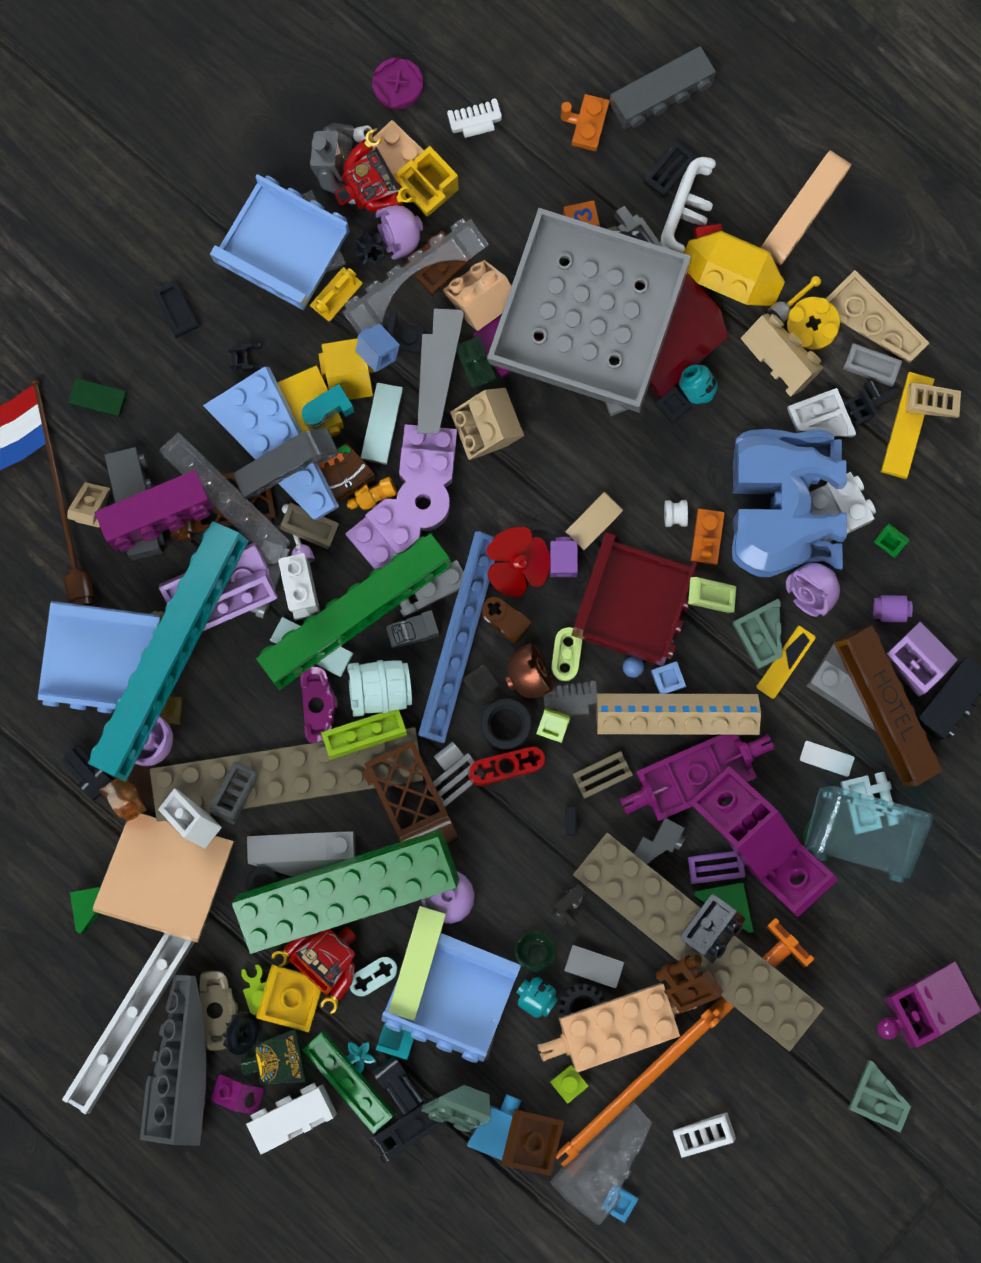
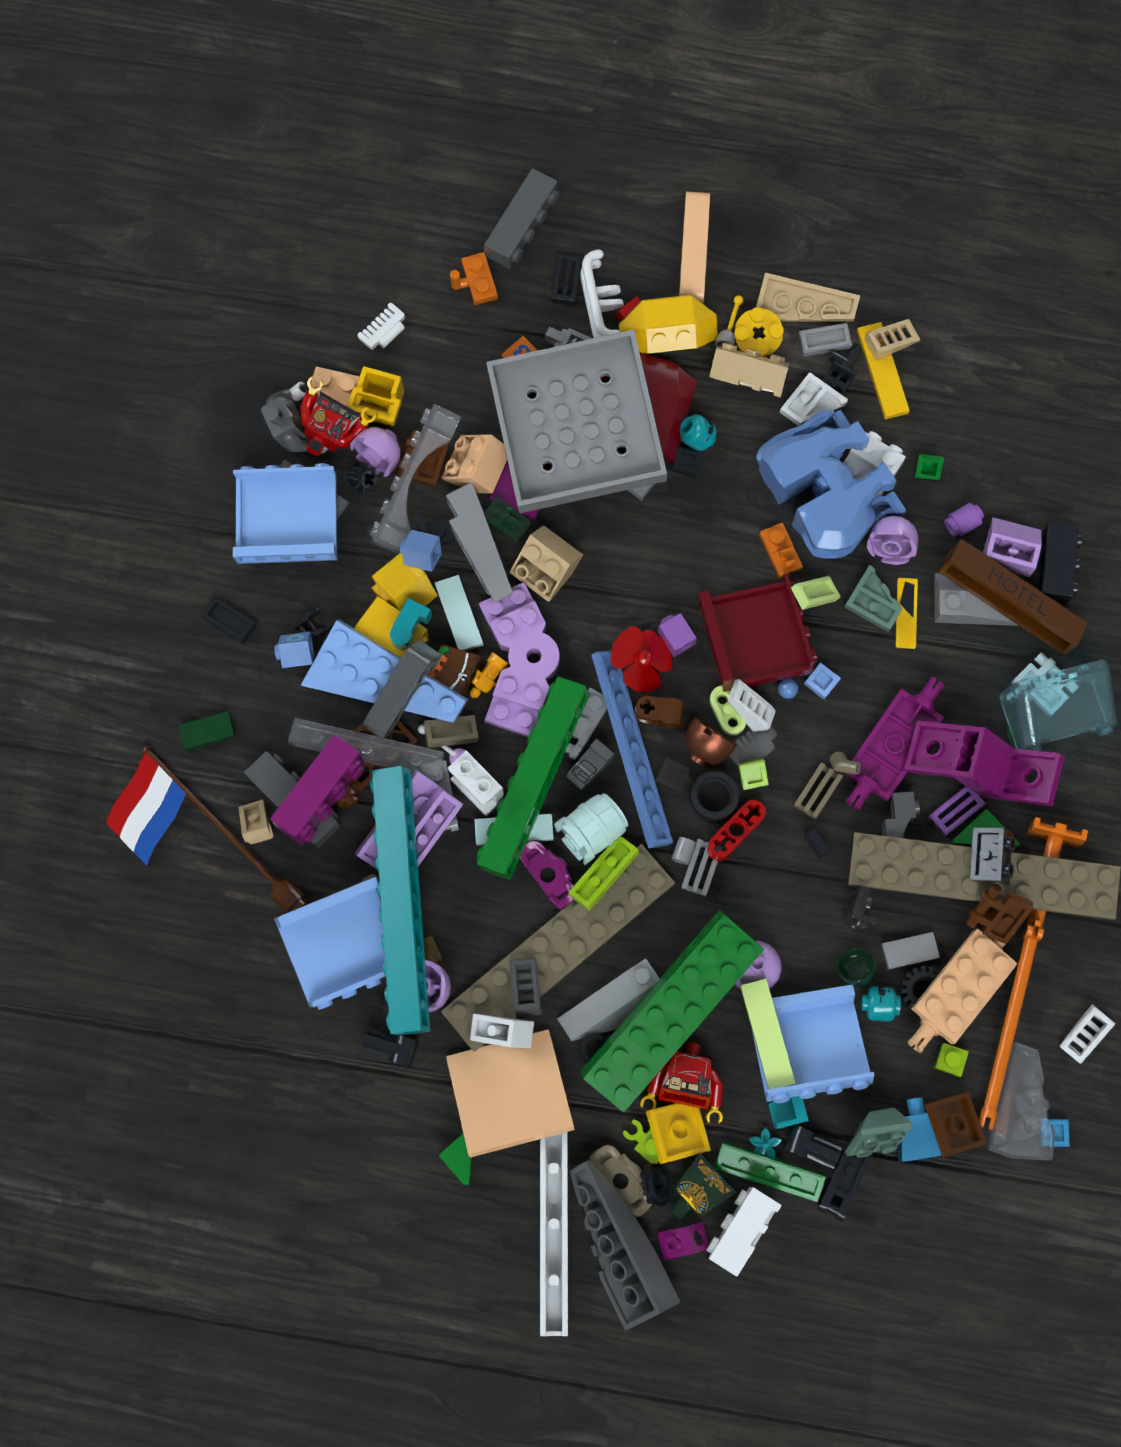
camera: 30 degrees left, 5 degrees down
clear orange window [99,778,147,822] -> none
yellow hinge [310,267,363,322] -> none
light aqua beam [350,957,397,996] -> none
reddish brown piece [362,741,459,844] -> none
magenta tile [372,58,423,109] -> none
tan slope [565,491,623,550] -> none
tan brick [596,694,761,735] -> none
white wheel [664,500,688,527] -> none
white sticker [800,741,854,777] -> none
none -> medium blue brick [275,632,315,668]
none -> white slope [728,679,776,731]
none -> dark tan arm [830,752,861,775]

